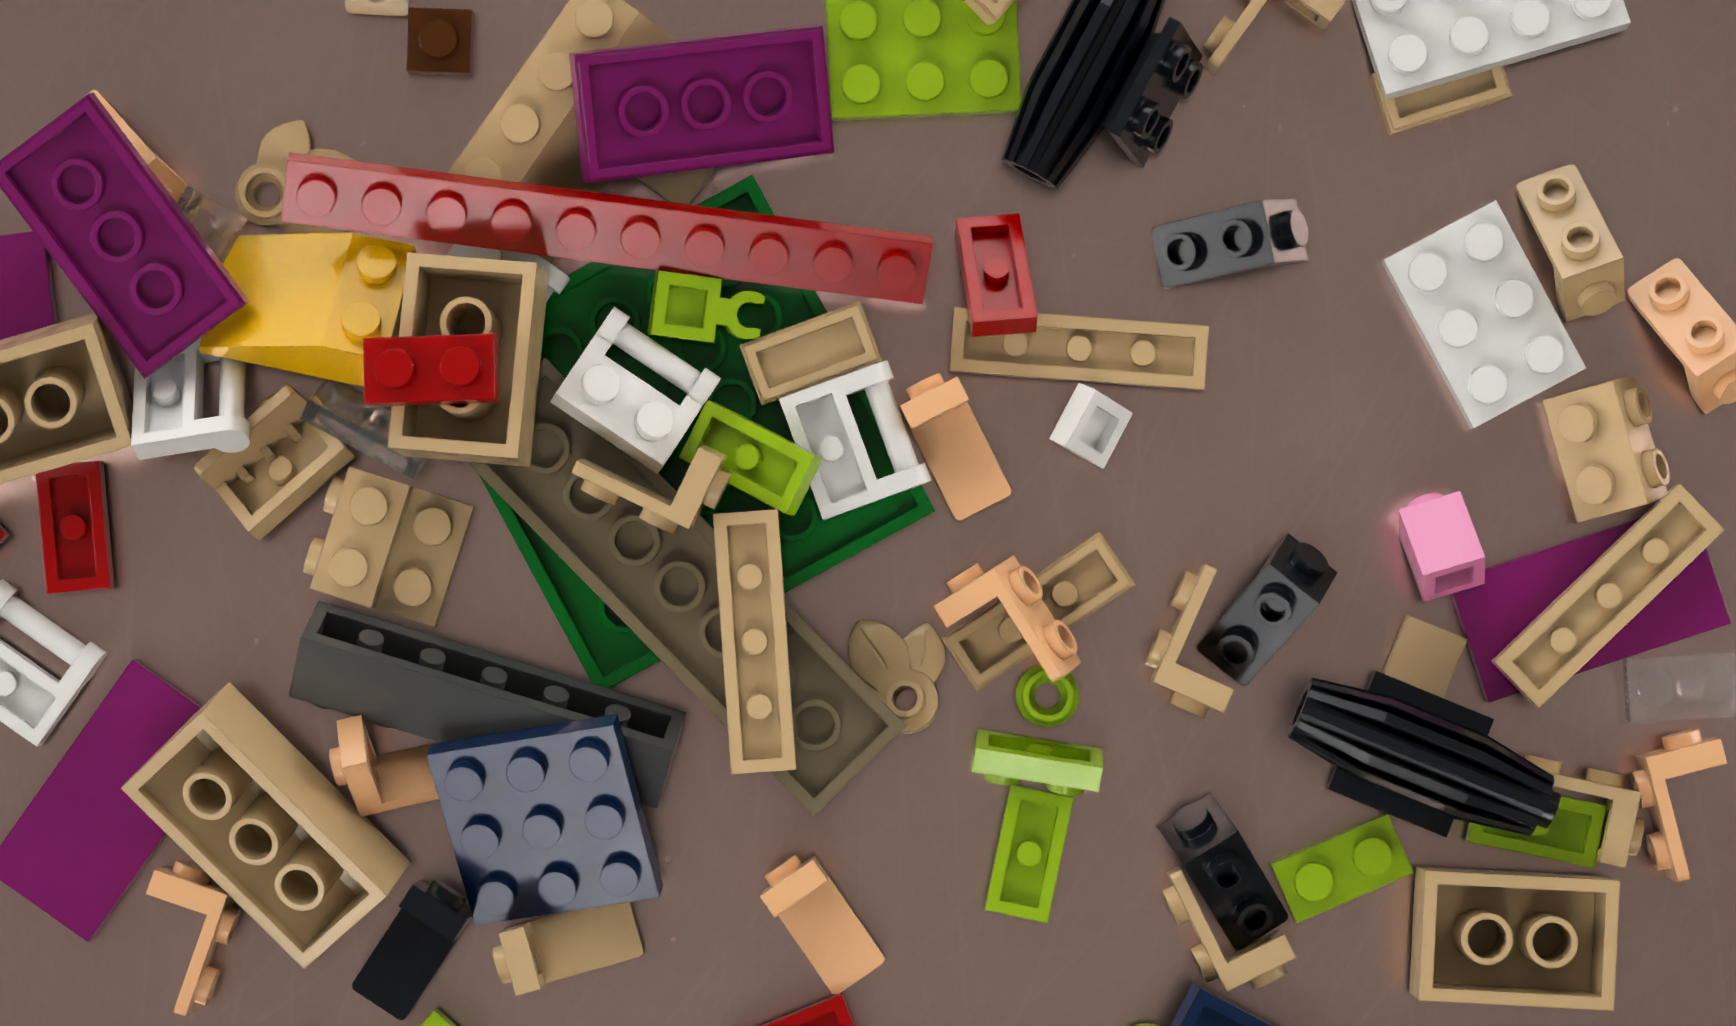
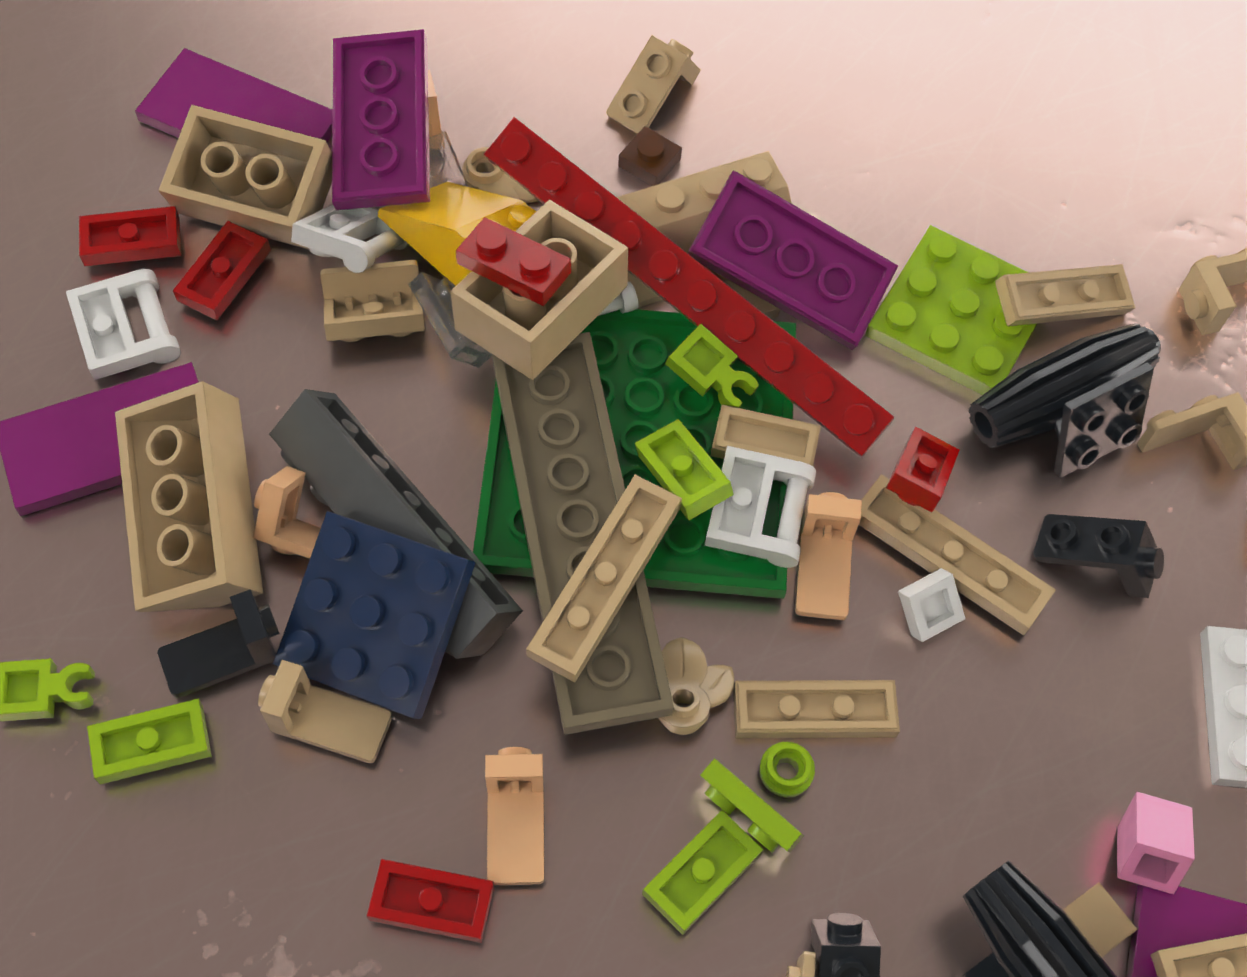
camera: 25 degrees right, 25 degrees down
light nougat bracket [146,860,241,1017] -> none
tan plate [303,466,476,628] -> none
white plate [550,306,721,474] -> none
tan bracket [571,445,731,534] -> none
light nougat bracket [933,555,1081,682] -> none
tan bracket [1145,564,1234,719] -> none
black bracket [1198,533,1338,686] -> none

